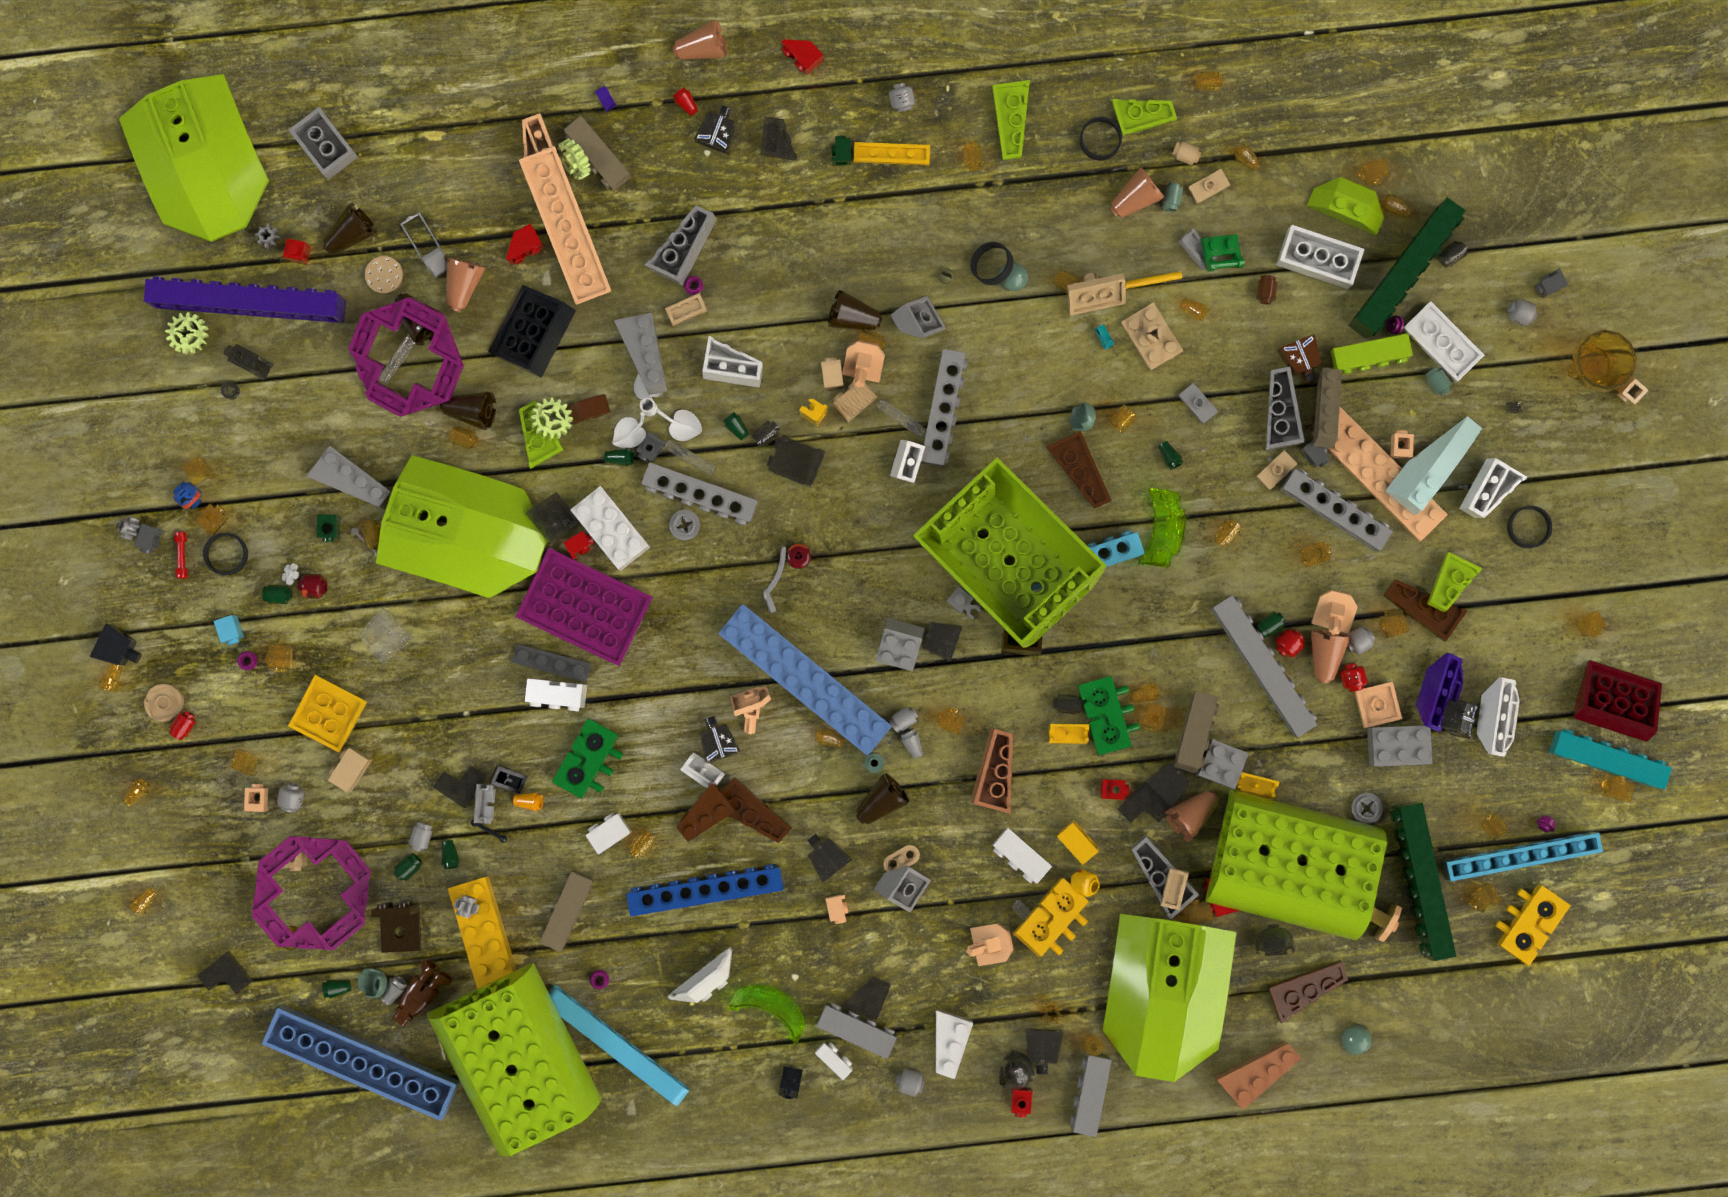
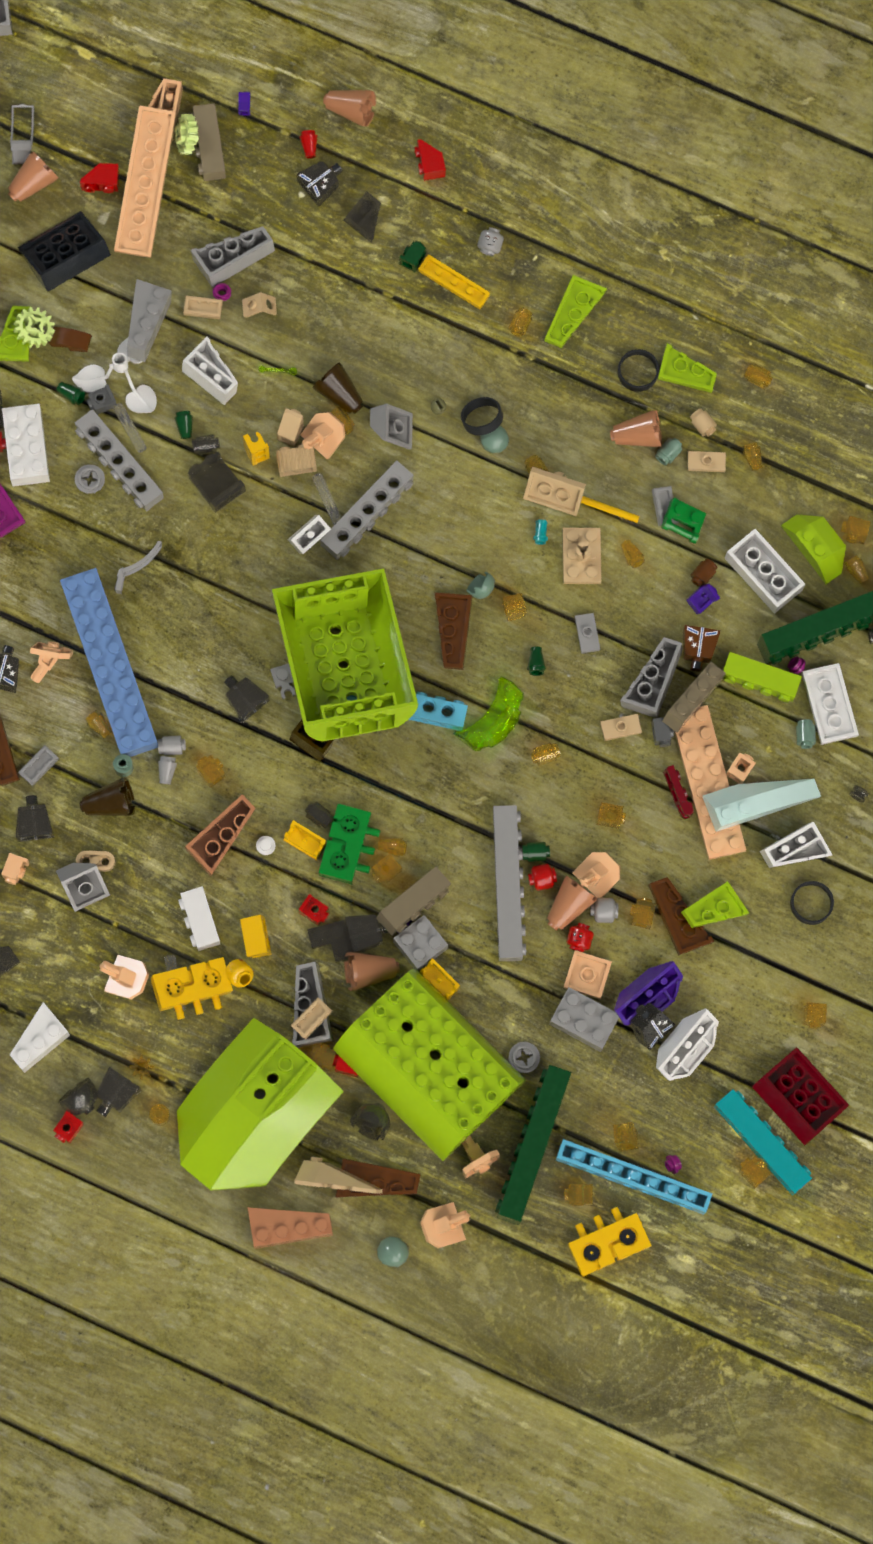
camera: 25 degrees right, 10 degrees down
dark red head [786,544,811,569] -> none
light grey brick [876,618,925,671] -> none
light grey brick [1069,1053,1112,1137] -> none
light grey brick [1280,469,1393,552] -> none
none -> light grey plate [18,745,59,787]
none -> tan bracket [242,292,277,318]
none -> white plate [256,836,275,855]
none -> clear neon green hinge [258,365,297,376]
none -> tan wedge [294,1157,383,1193]
none -> light nougat piece [420,1202,470,1248]
none -> dark red hinge [663,765,694,819]
none -> dark purple bracket [686,584,720,615]

